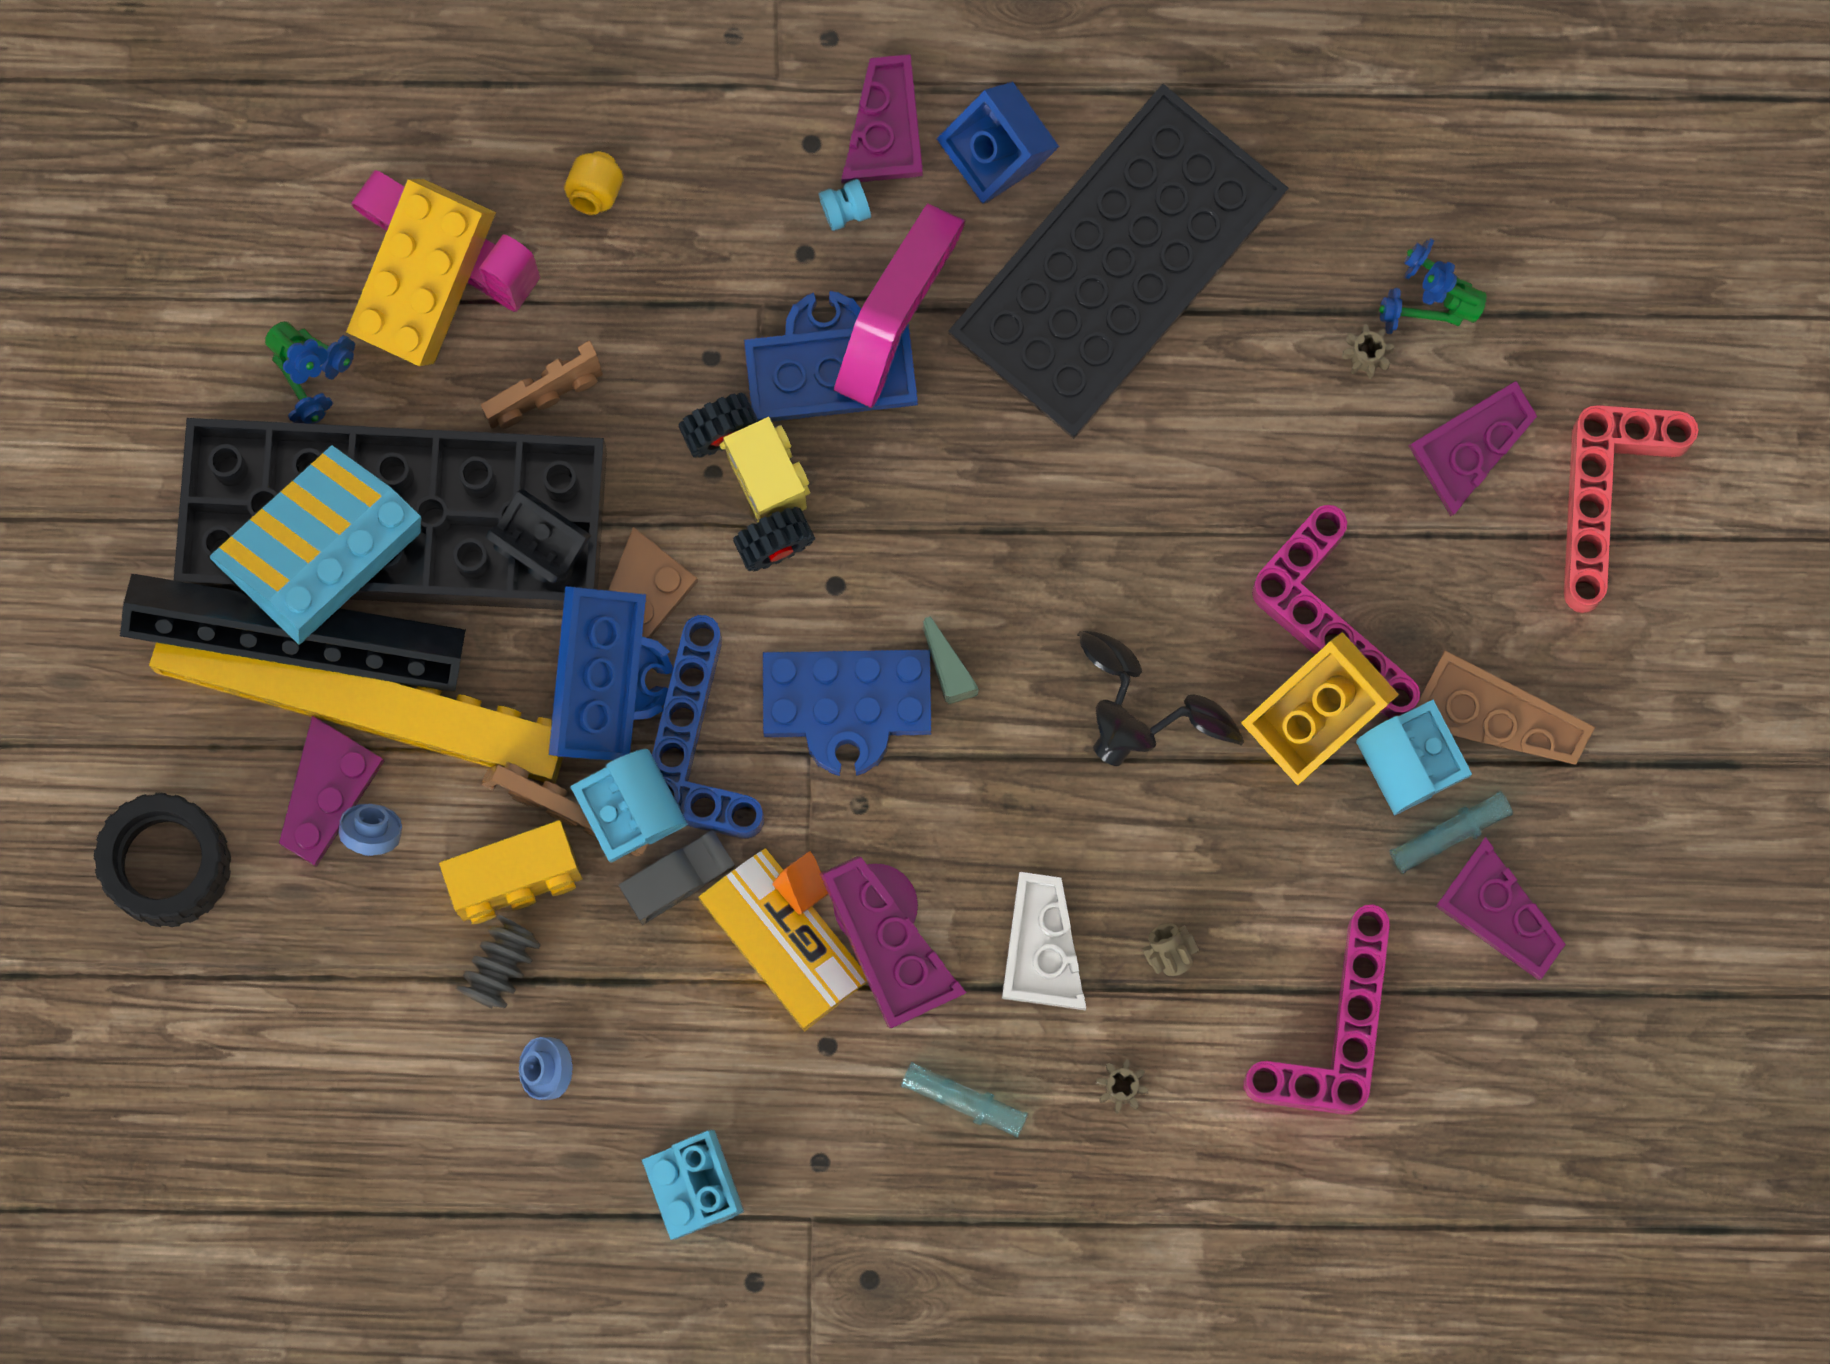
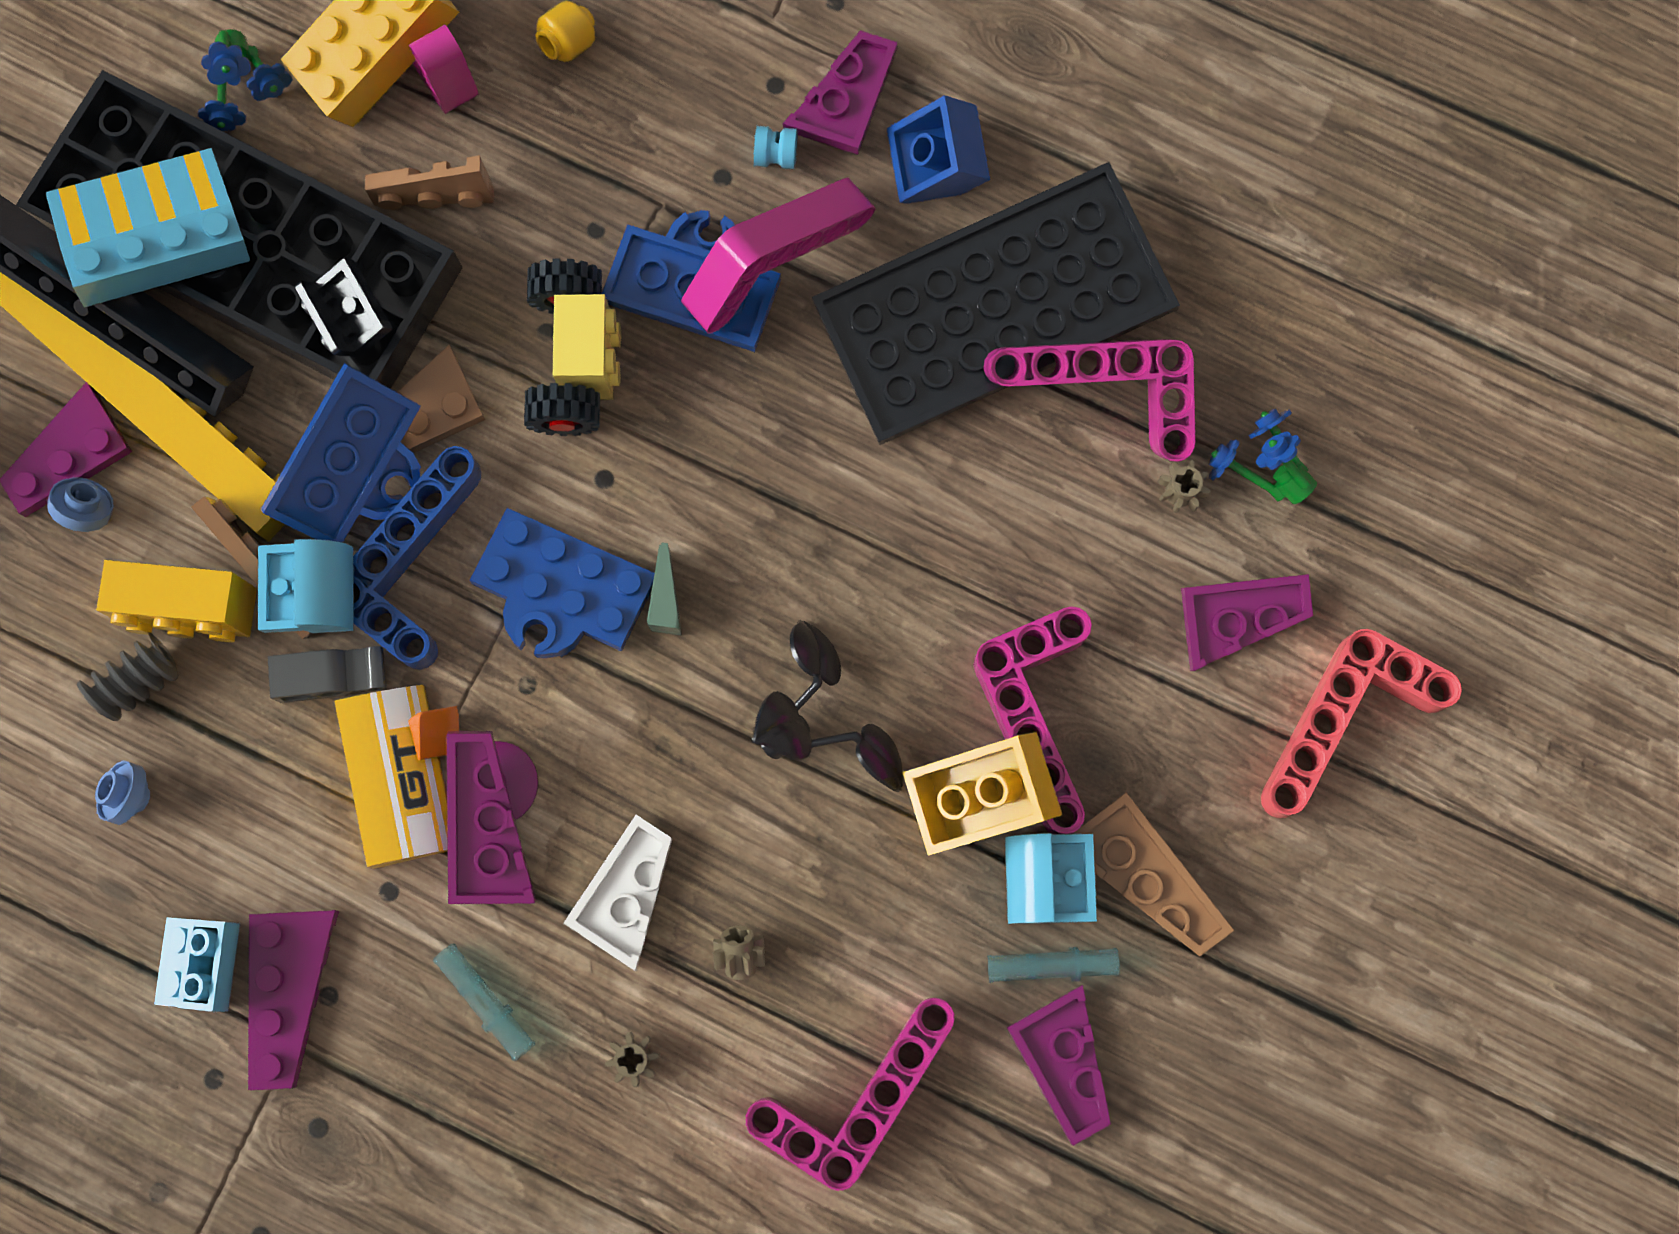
camera: 25 degrees right, 0 degrees up
none -> magenta wing [248,910,339,1090]
none -> dark pink beam [984,339,1195,462]

